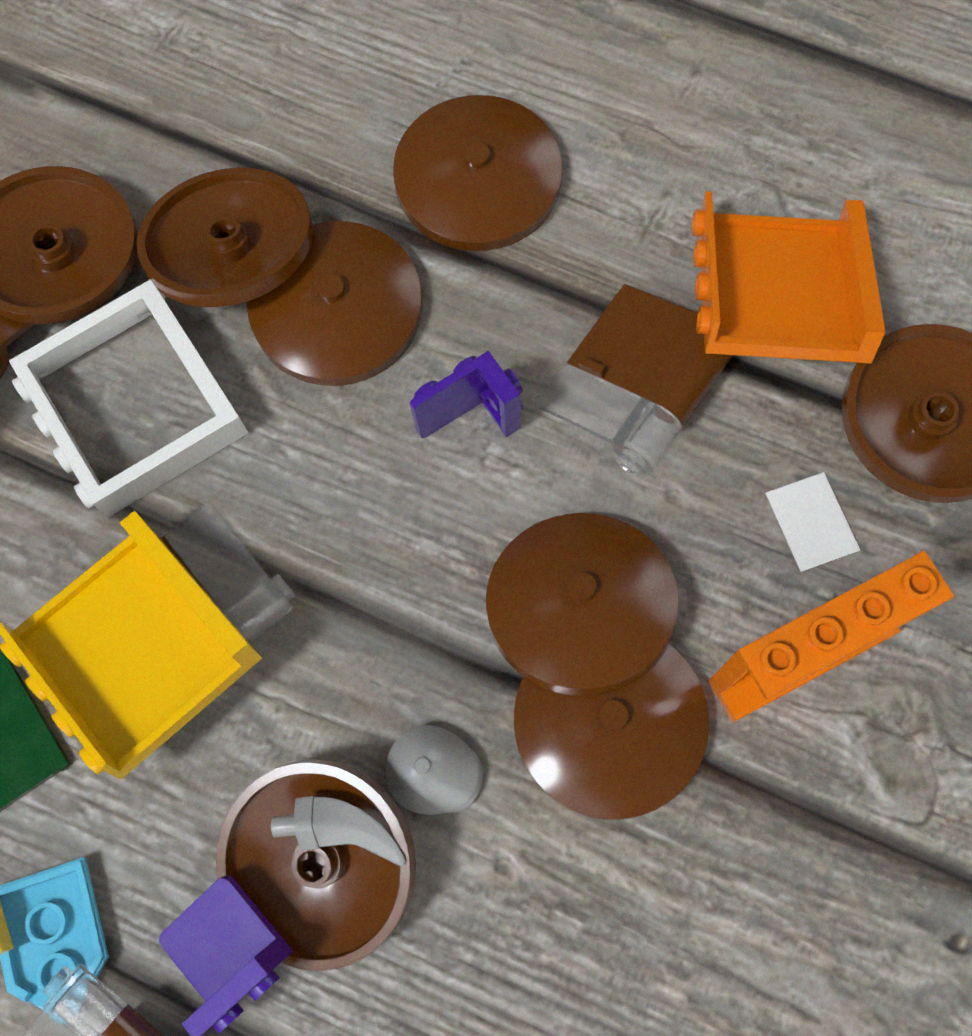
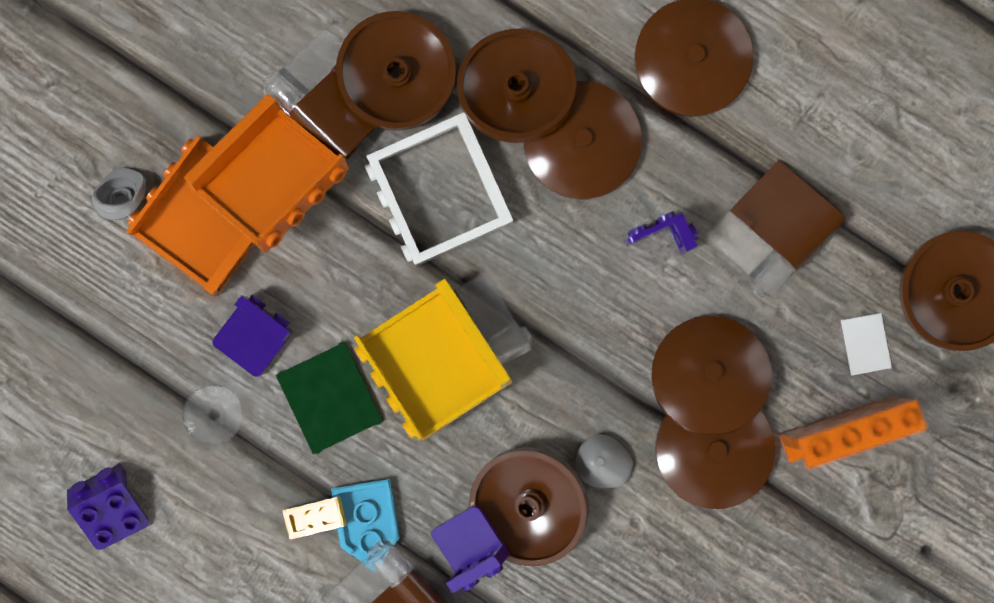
camera: 10 degrees right, 15 degrees up
light grey bar [271,796,406,866] -> none
orange panel [691,191,886,363] -> none

